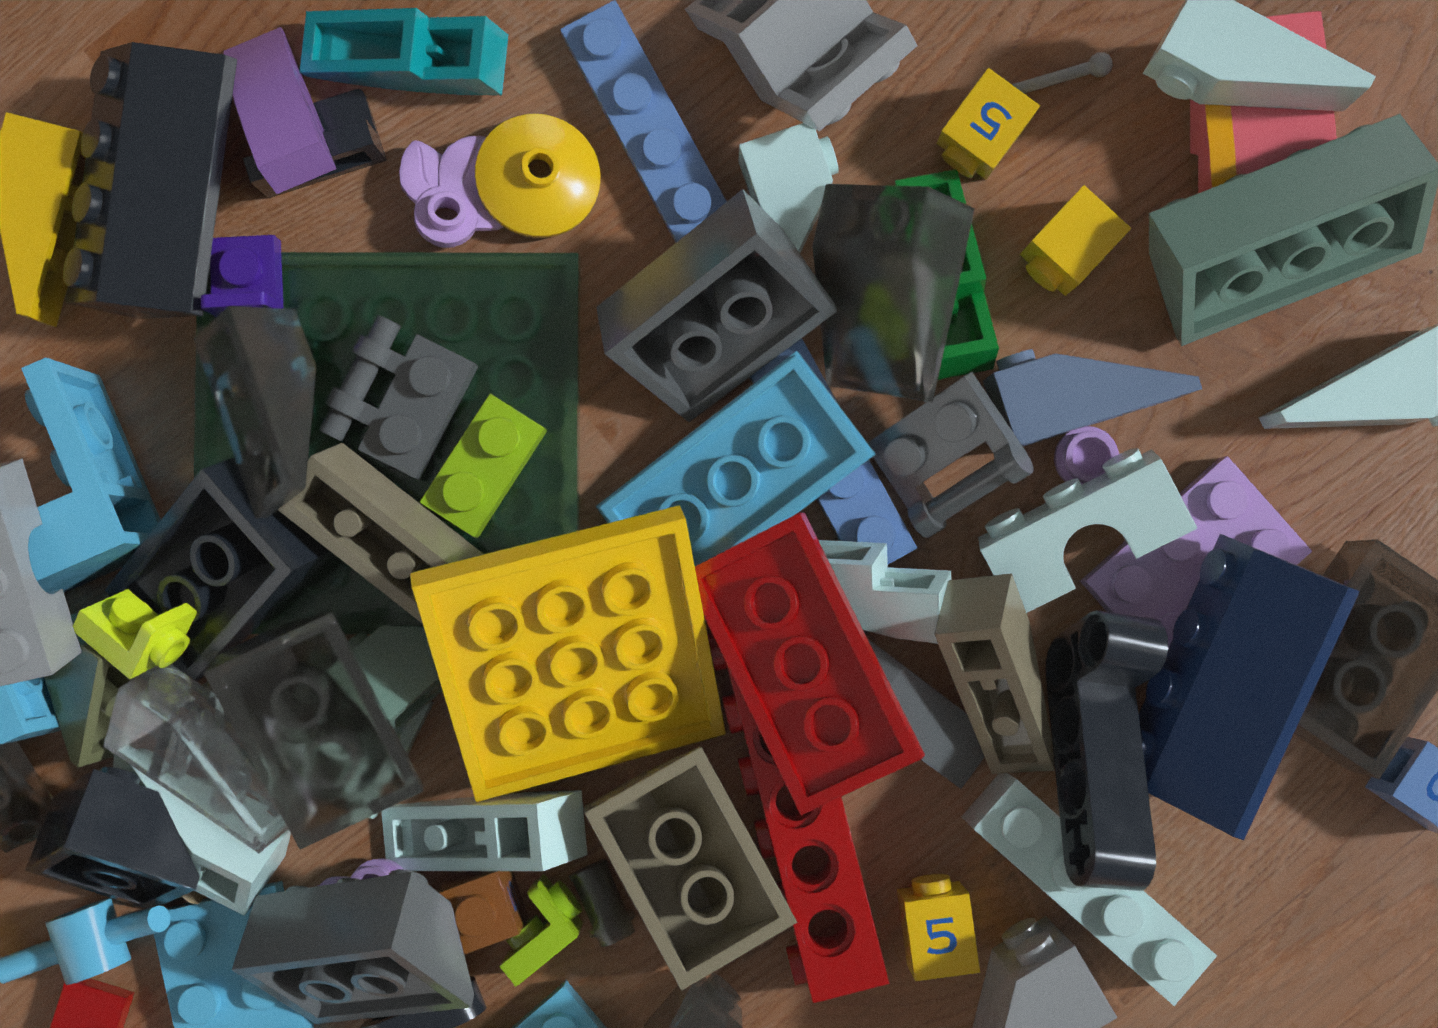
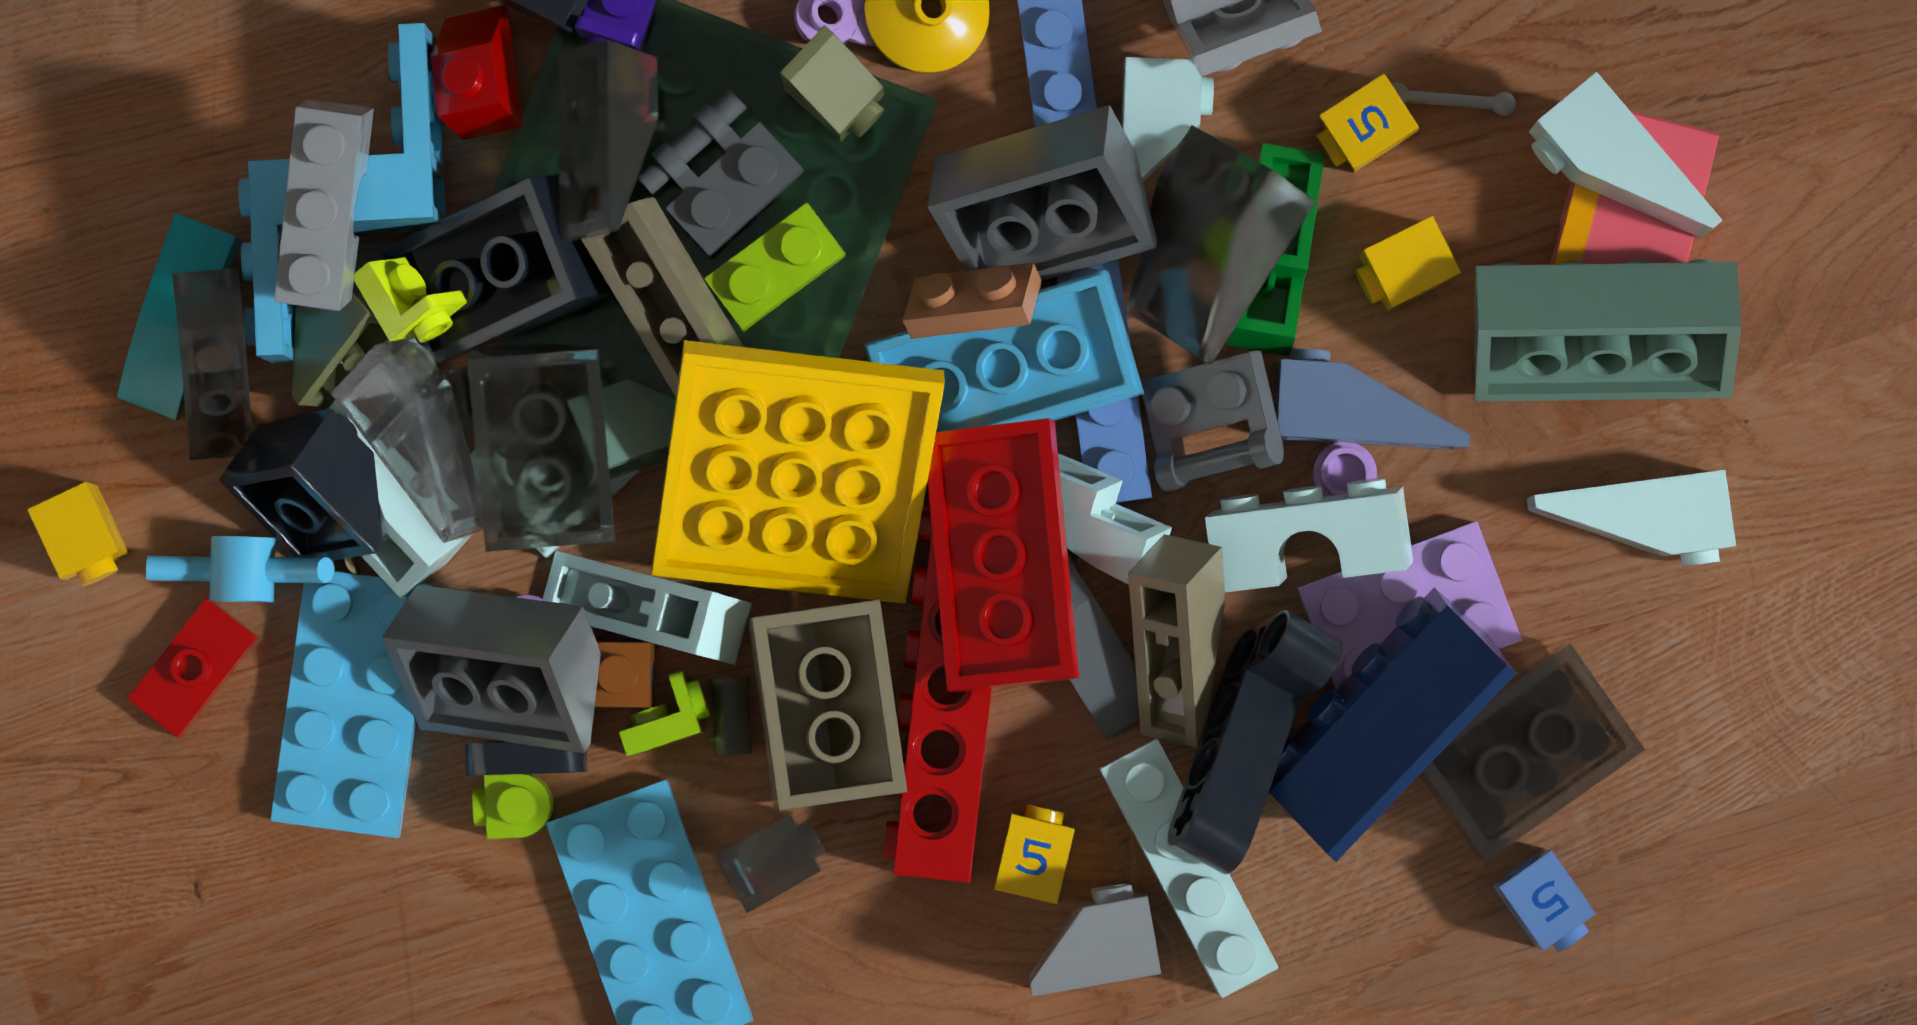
camera: 20 degrees right, 0 degrees up
none -> red slope [431,5,523,140]
none -> slope [780,25,884,142]
none -> nougat plate [903,262,1042,339]

